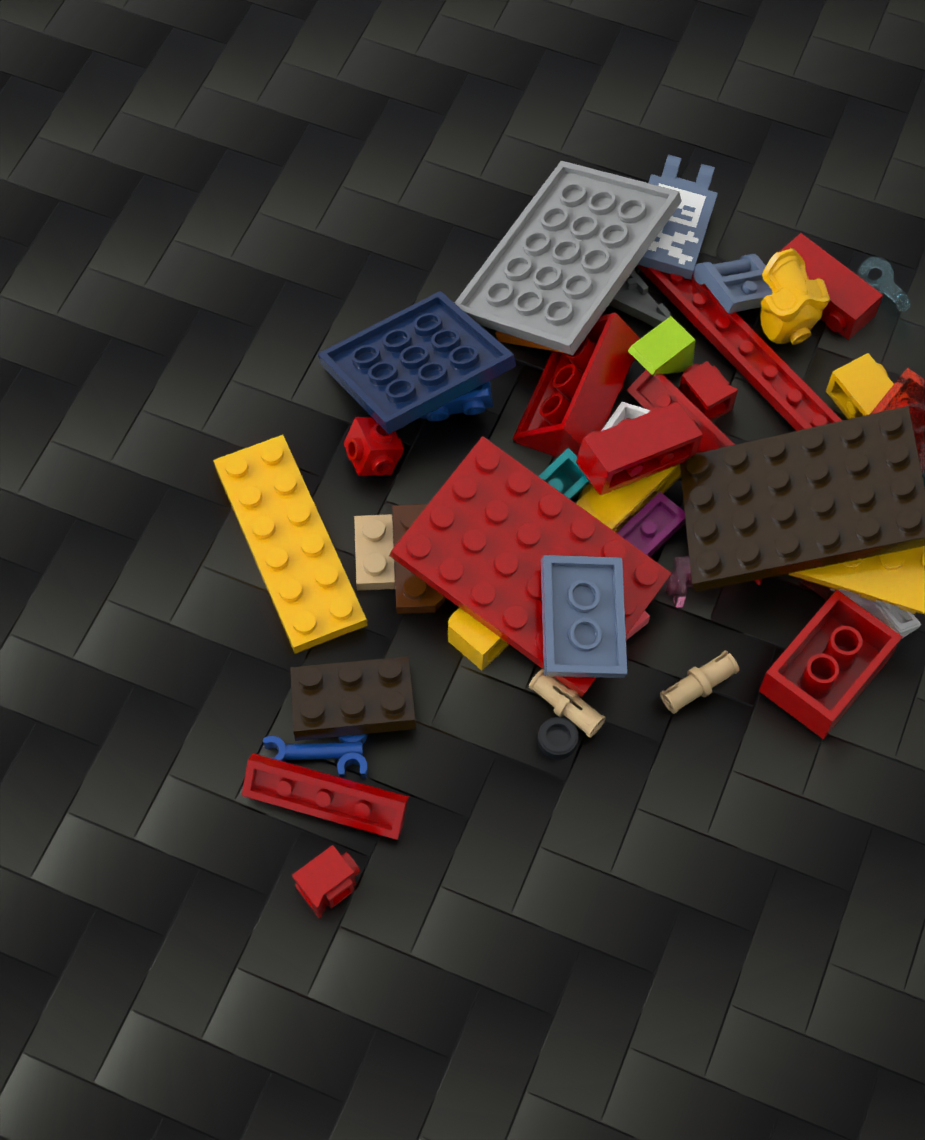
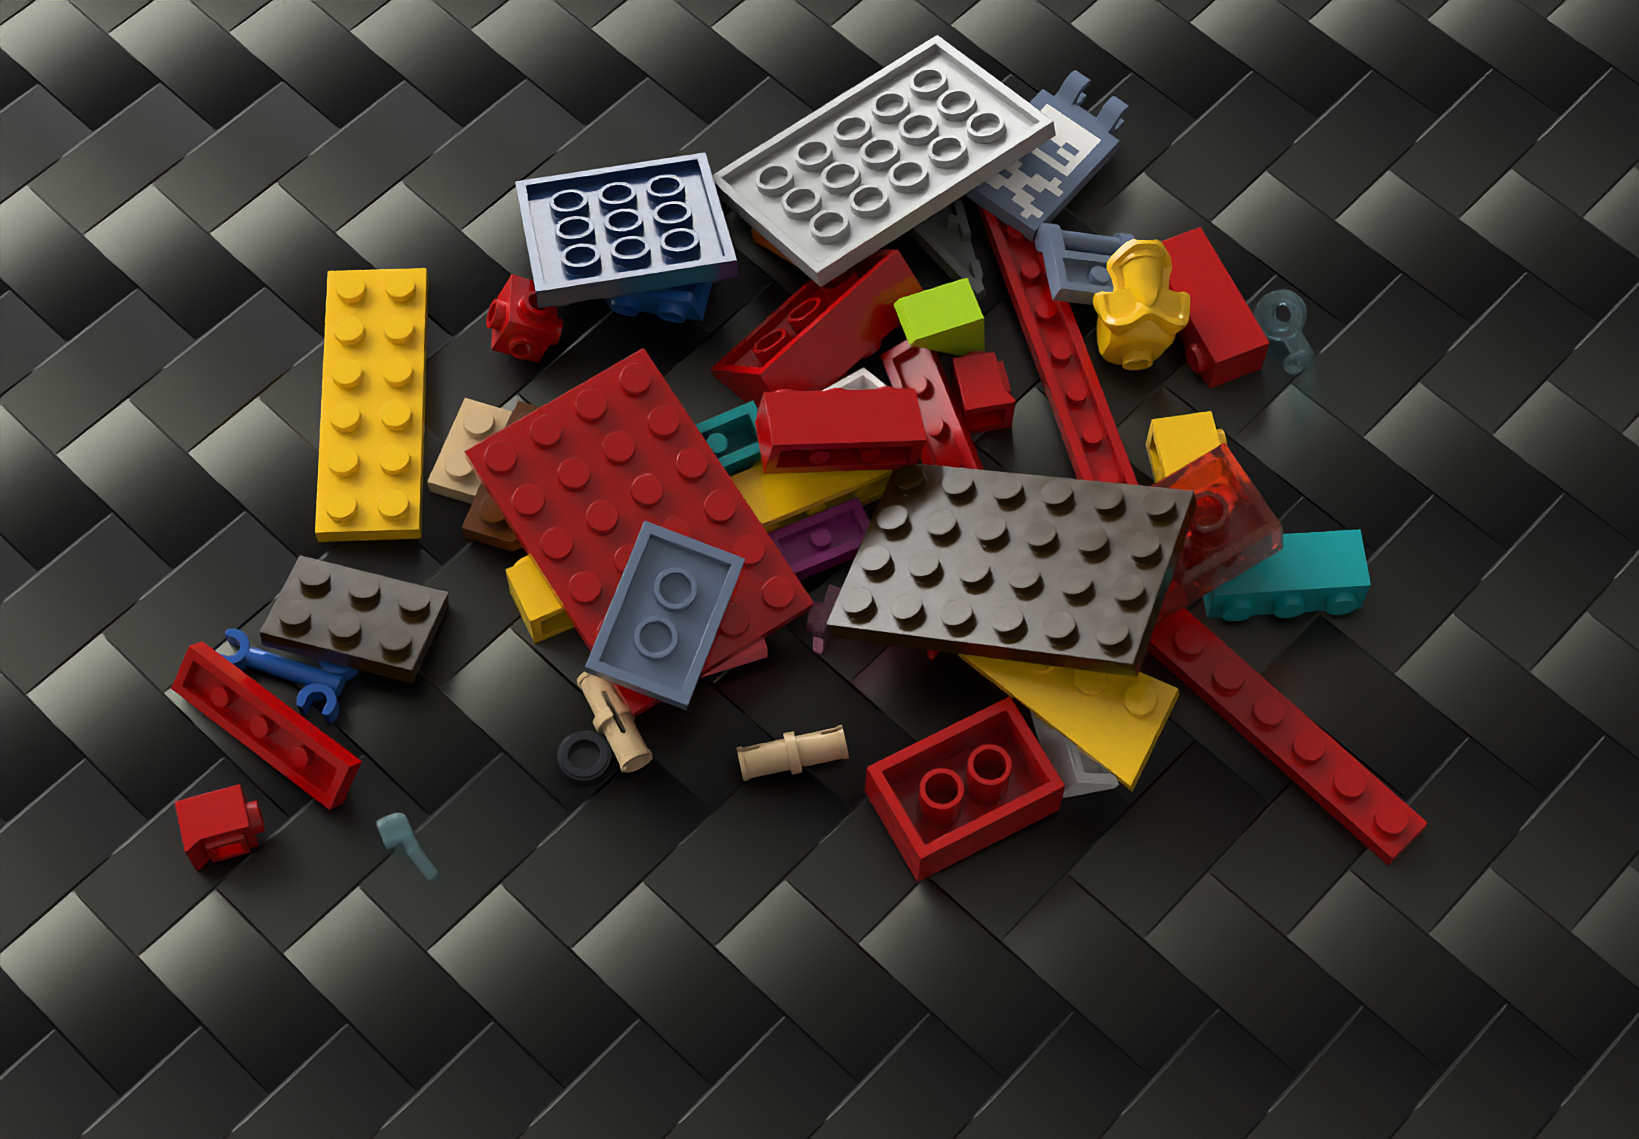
camera: 20 degrees right, 0 degrees up
none -> clear light blue hand [376,813,439,881]

